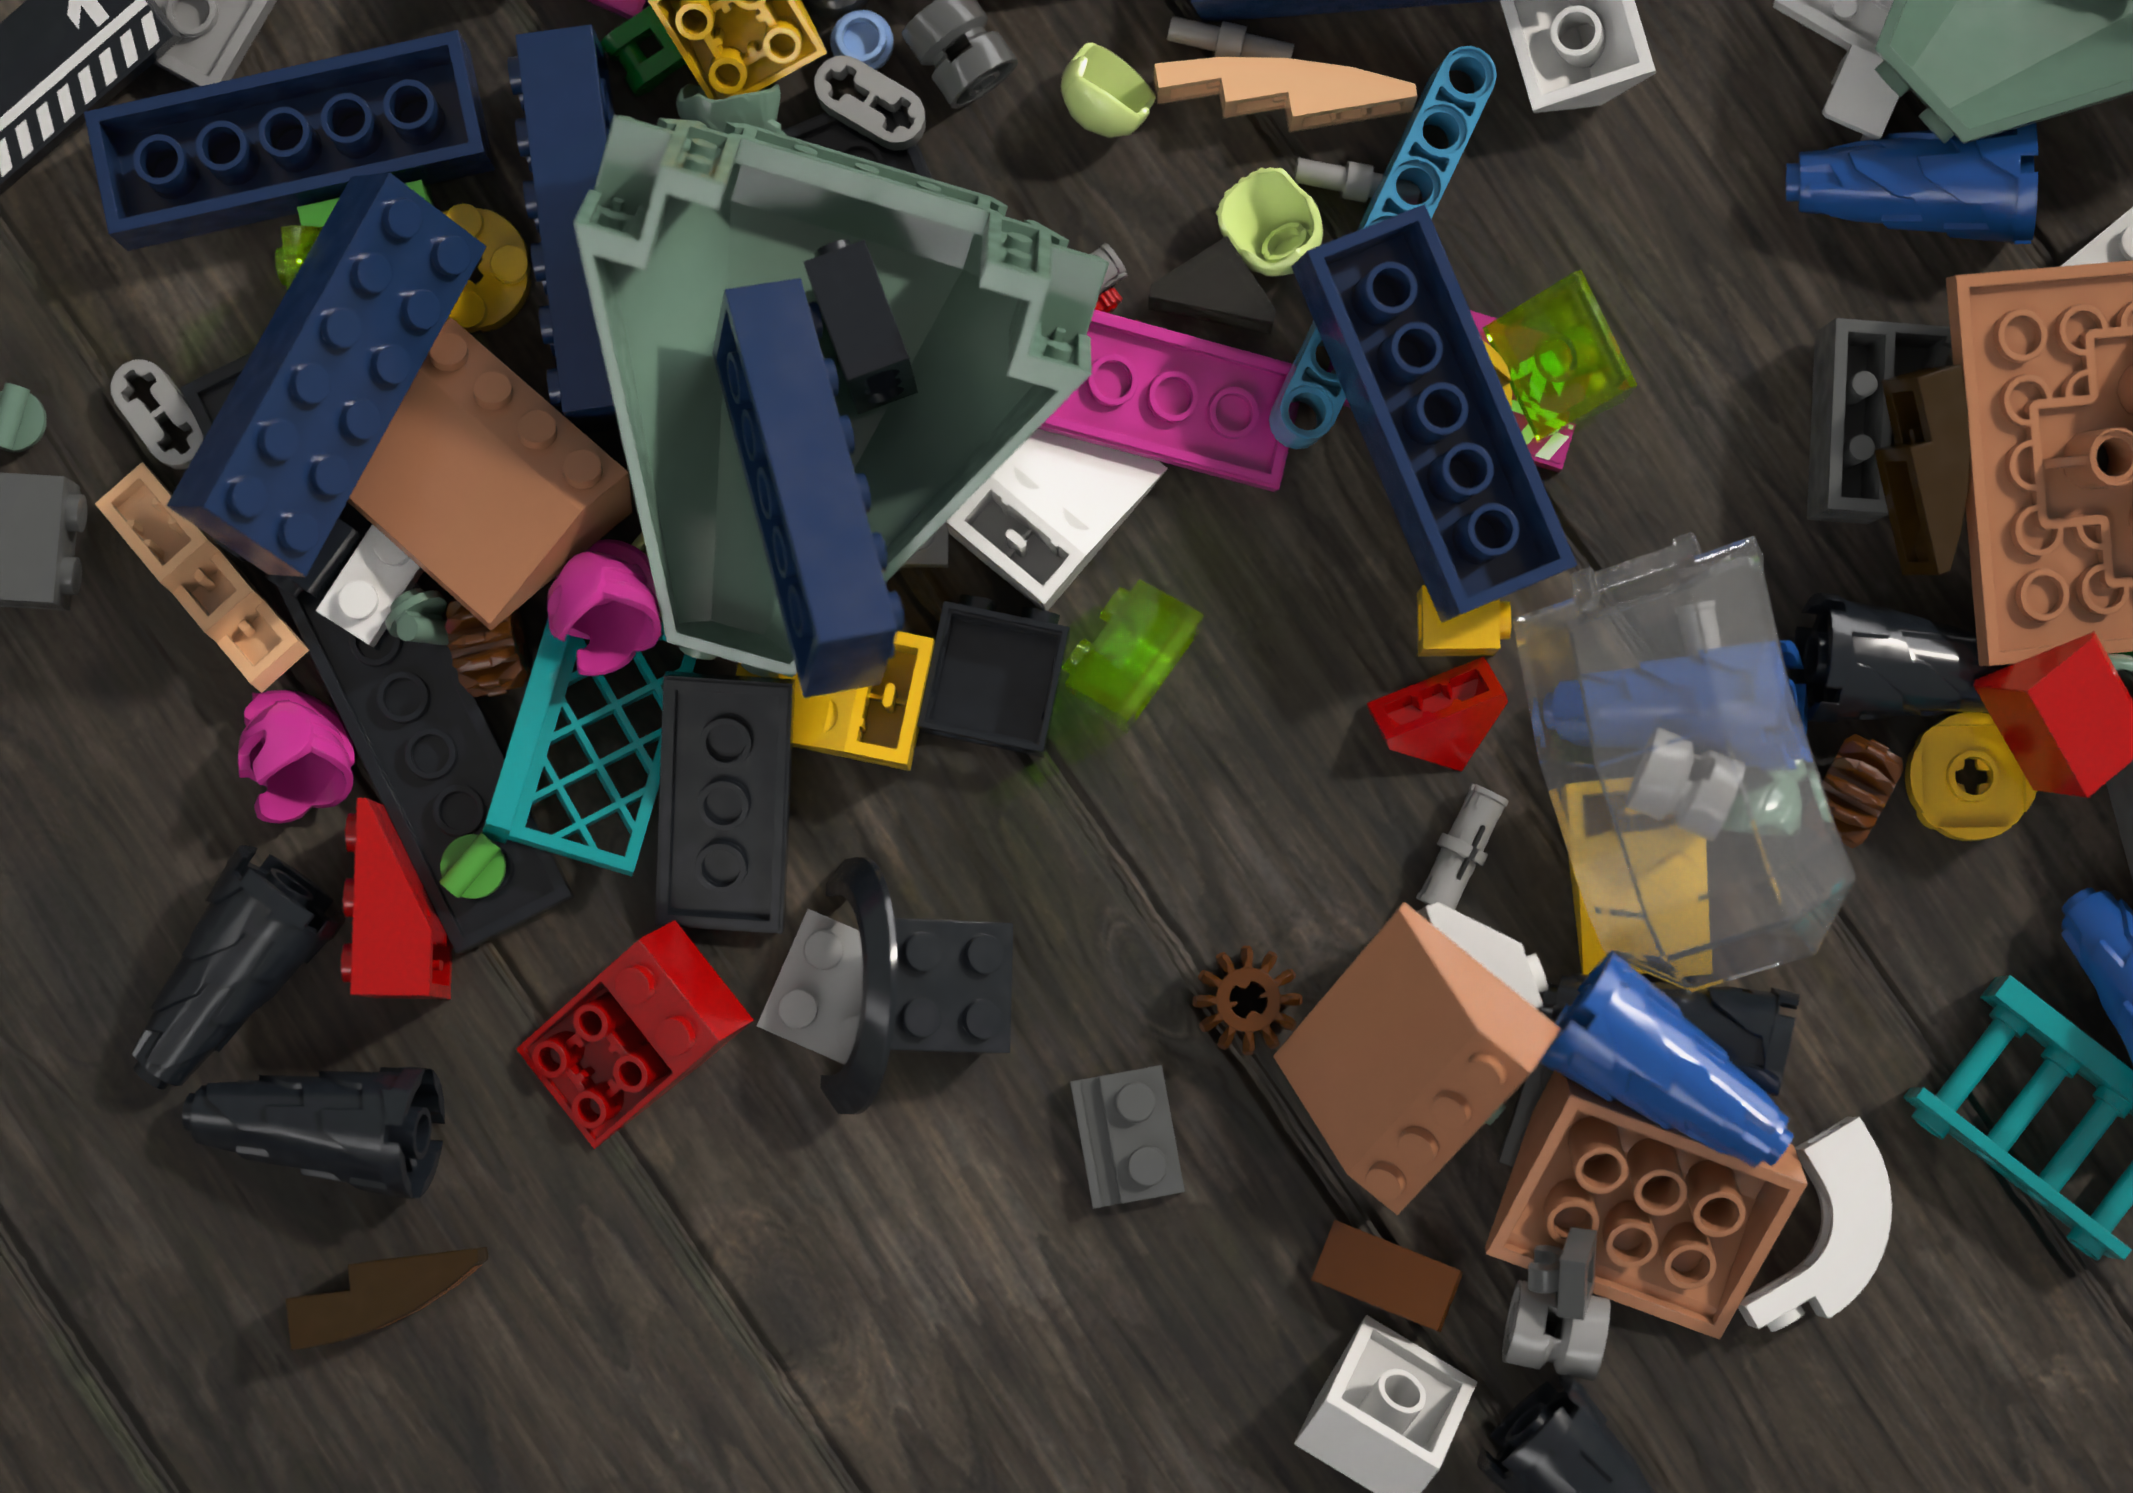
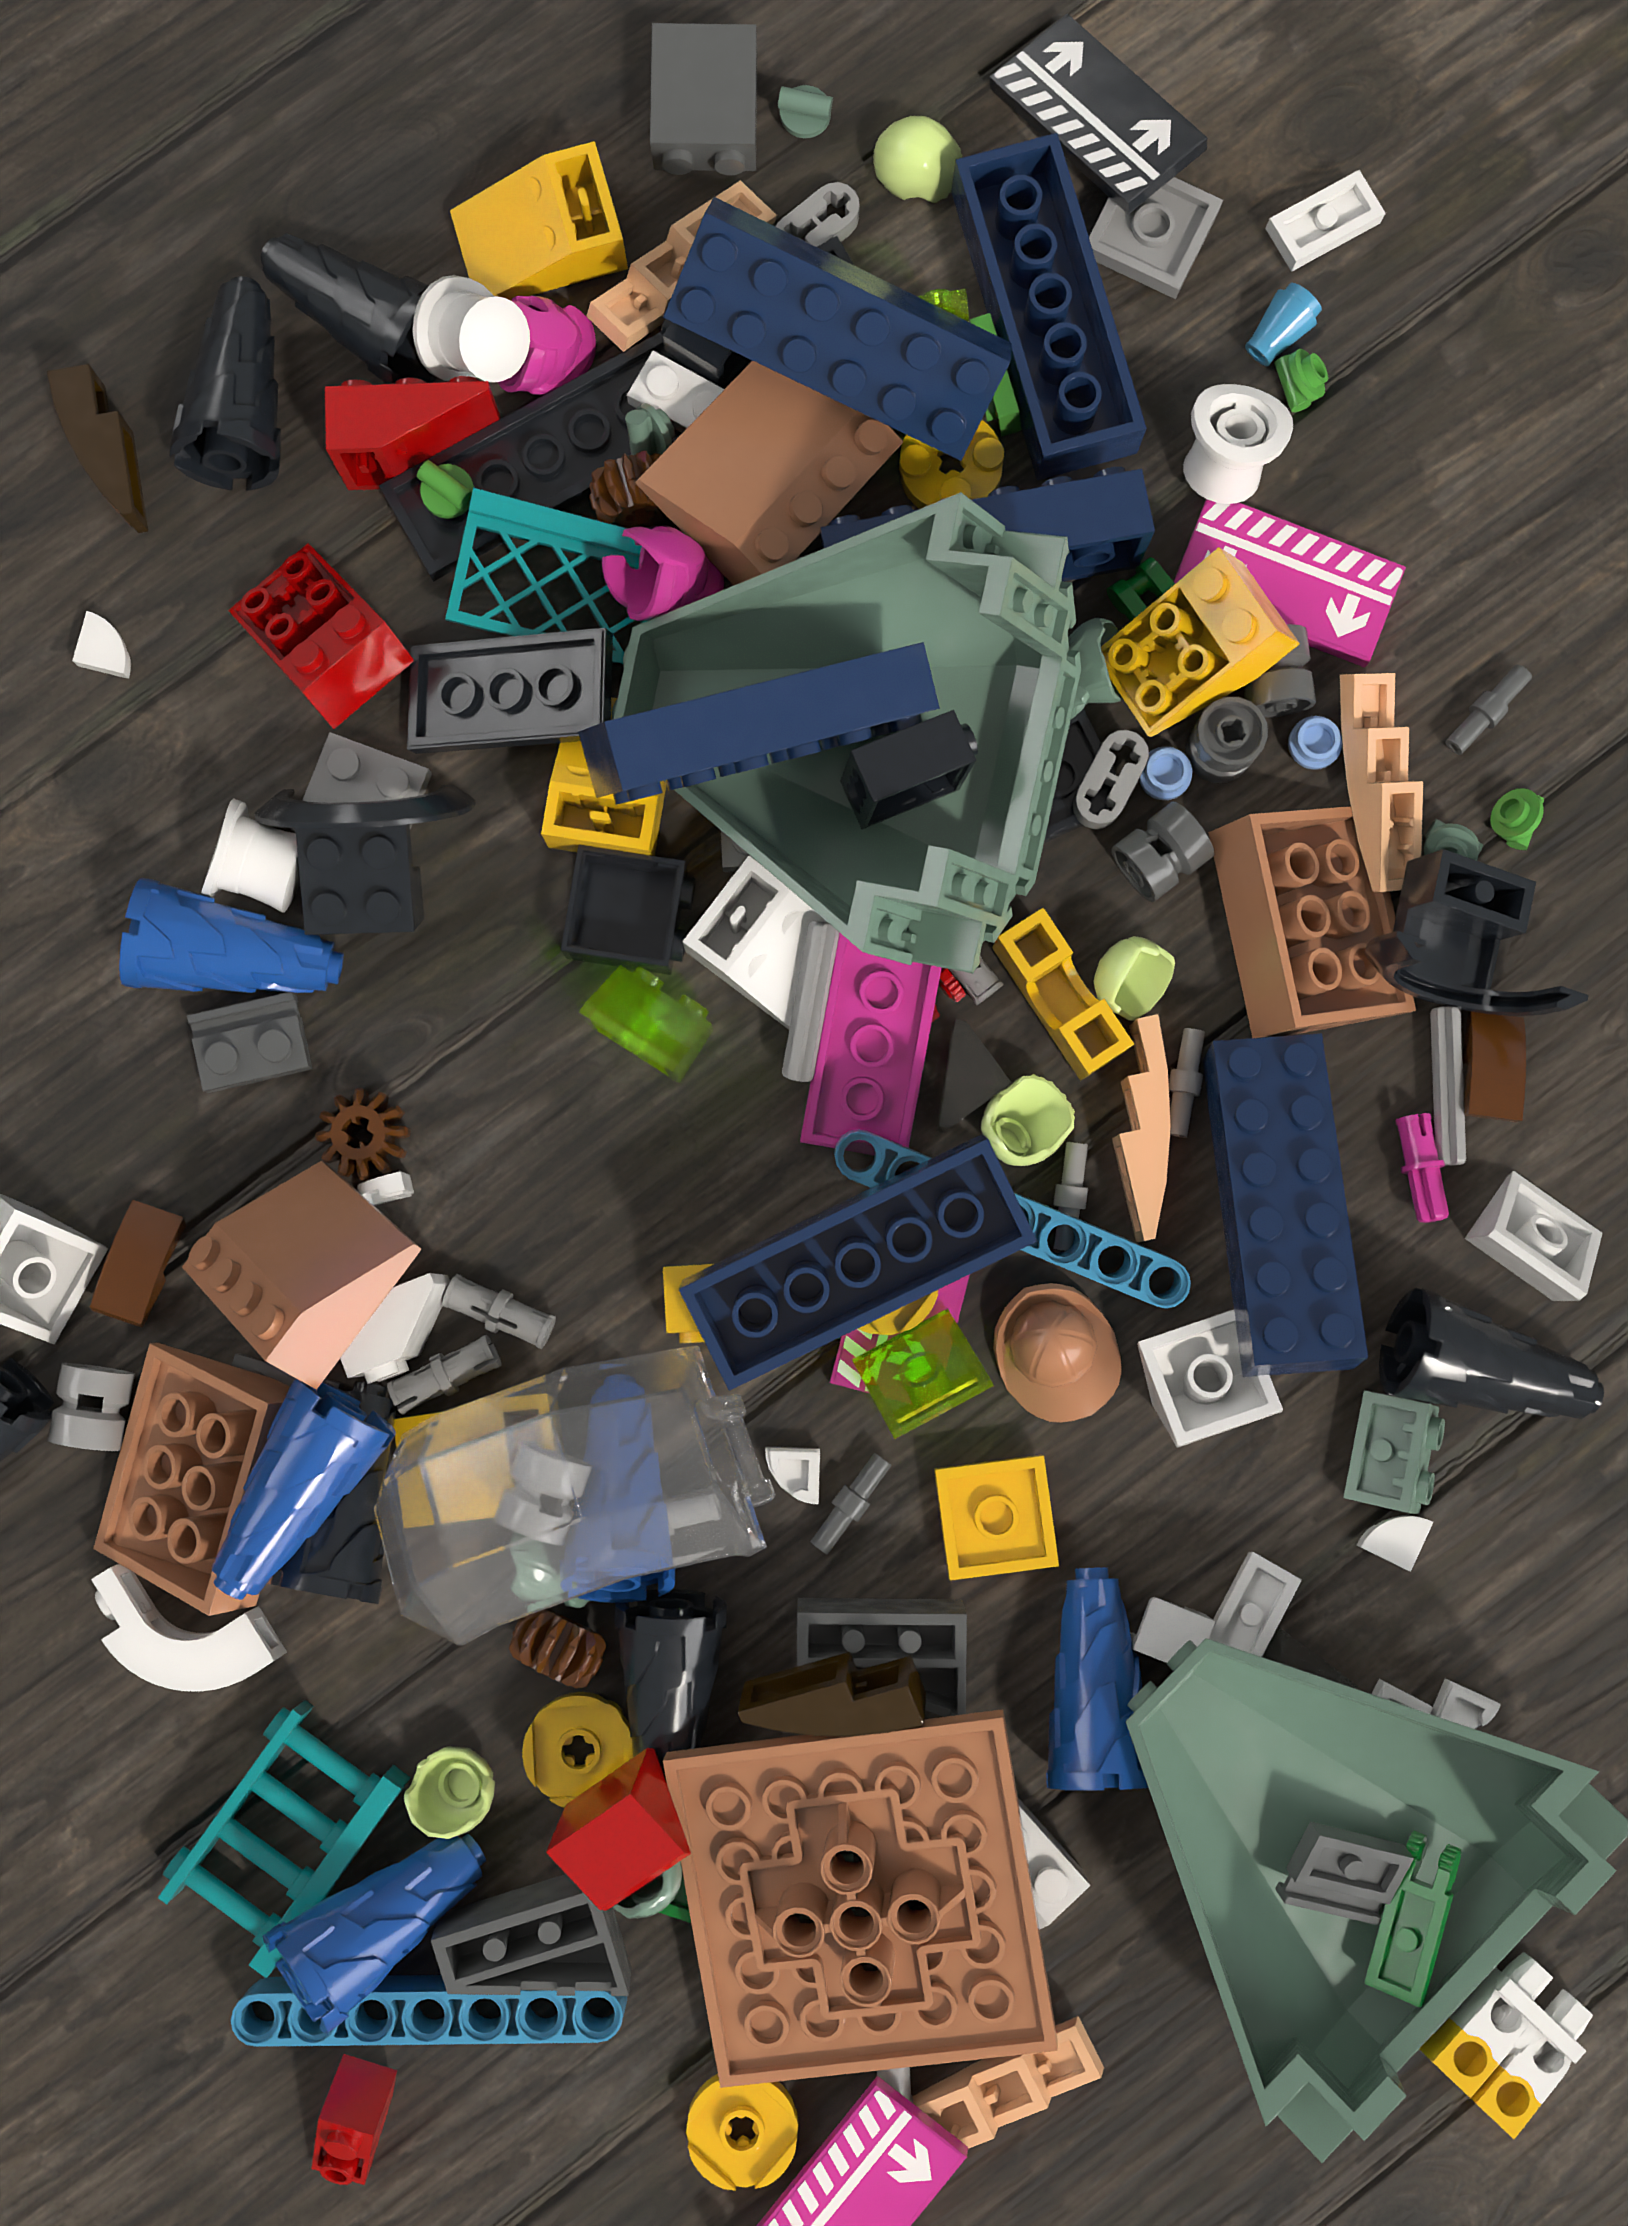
camera: 80 degrees right, 0 degrees up
red slope [1367,657,1508,772] -> none
dark grey tile [1528,1227,1597,1320] -> none
none -> white tile [72,611,131,679]
none -> blue cone [119,878,344,993]
none -> white piece [201,798,300,913]
none -> white tile [357,1171,414,1205]
none -> light grey pin [387,1335,501,1414]
none -> yellowish green hair [404,1746,495,1839]
none -> white piece [413,275,530,382]
none -> yellow slope [450,141,628,301]
none -> white tile [765,1447,820,1504]
none -> light grey axle [782,921,839,1082]
none -> dark grey bar [810,1452,892,1555]
none -> yellowish green hair [873,116,962,203]
none -> yellow plate [934,1454,1059,1581]
none -> yellow arch [992,908,1134,1081]
none -> nougat hat [993,1283,1121,1423]

